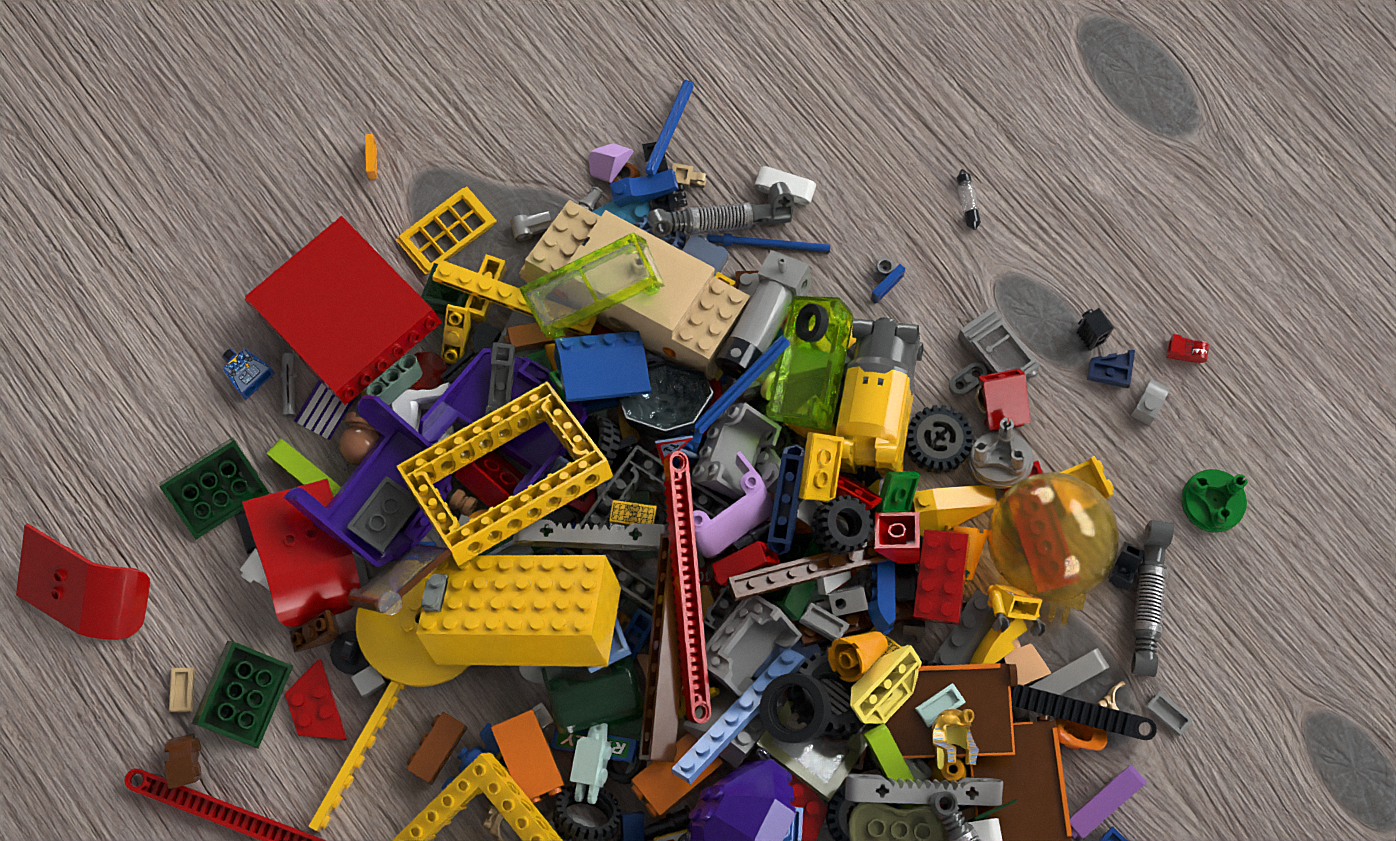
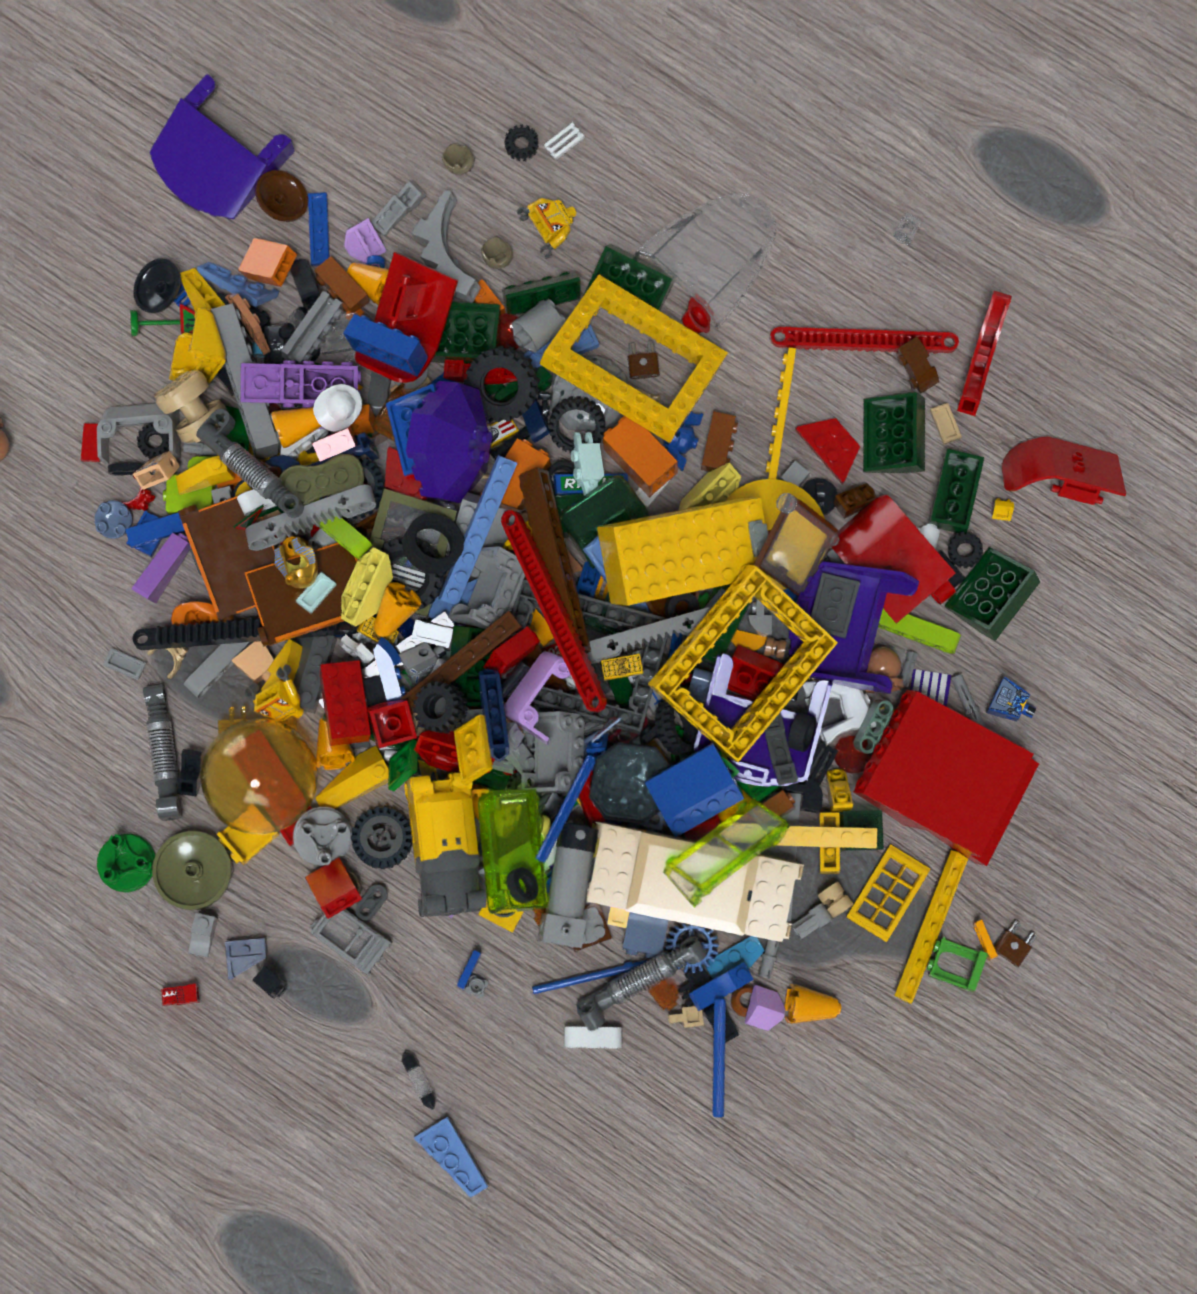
camera: 160 degrees right, 5 degrees up
none -> olive dish [152,831,232,910]
none -> white tile [339,635,375,663]
none -> medium blue wing [414,1117,489,1197]
none -> clear orange brick [648,979,679,1011]
none -> light yellow wedge [678,463,741,510]
none -> light orange cone [784,984,841,1024]
none -> black tyre [788,713,816,752]
none -> tan wheel [817,882,854,918]
none -> yellow plate [894,850,968,1004]
none -> light grey axle [900,651,918,689]
none -> bright green panel [926,937,988,992]
none -> dark green brick [928,448,985,534]
none -> black tyre [948,532,983,569]
none -> red arch [957,291,1012,416]
none -> yellow tile [992,498,1014,521]
none -> reddish brown piece [994,921,1037,967]

